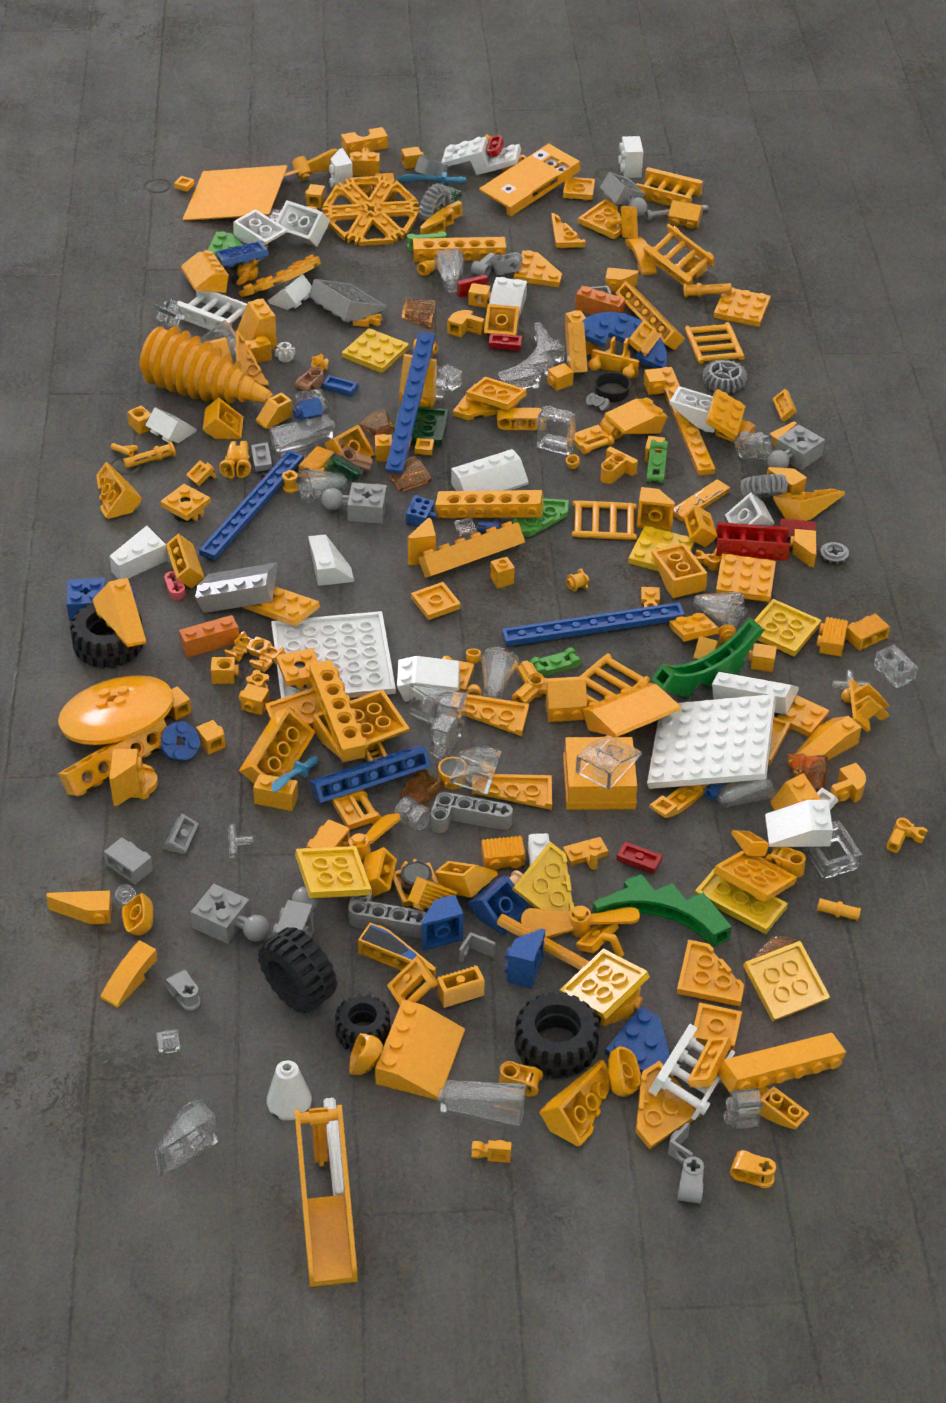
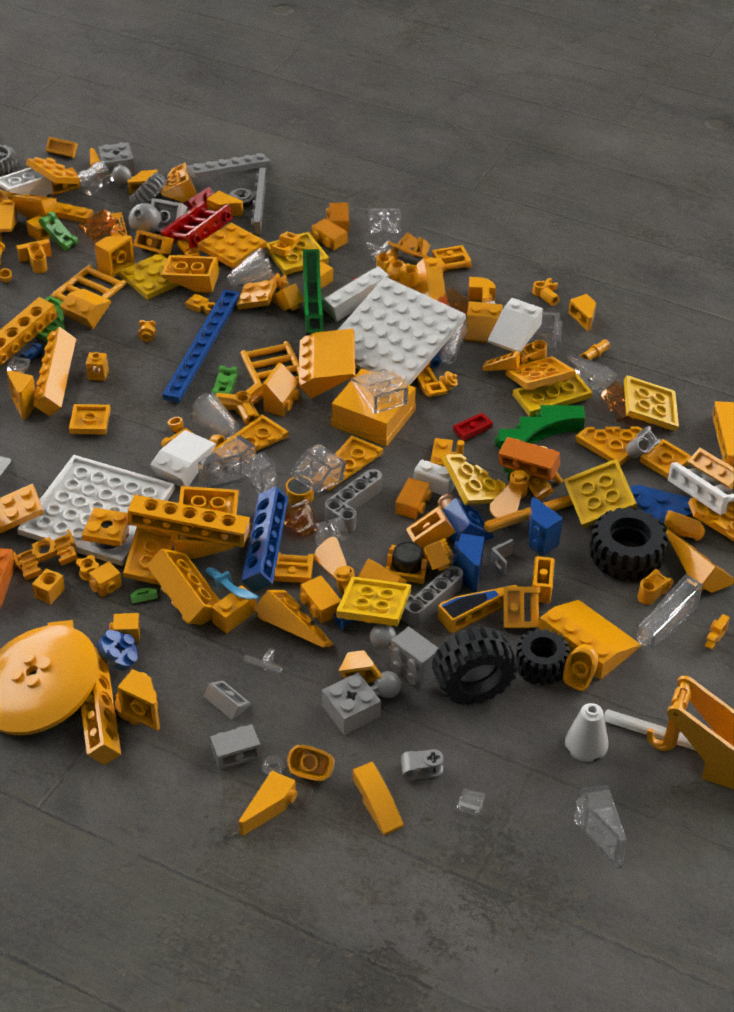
camera: 60 degrees left, 0 degrees up
none -> light orange slope [13,194,56,218]
none -> light orange slope [60,289,112,329]
none -> clear orange slope [77,209,120,241]
none -> light grey cylinder [128,203,162,233]
none -> bright green piece [129,588,158,604]
none -> light grey plate [186,153,271,179]
none -> light grey plate [251,168,266,235]
none -> light orange wedge [253,590,333,648]
none -> light orange slope [271,231,301,257]
none -> light orange slope [339,650,382,683]
none -> light orange piece [376,253,418,287]
none -> light orange plate [432,245,472,272]
none -> light orange wheel [439,371,458,391]
none -> orange brick [498,437,560,481]
none -> clear slope [566,354,618,396]
none -> light orange slope [568,294,596,331]
none -> light grey piece [626,426,661,458]

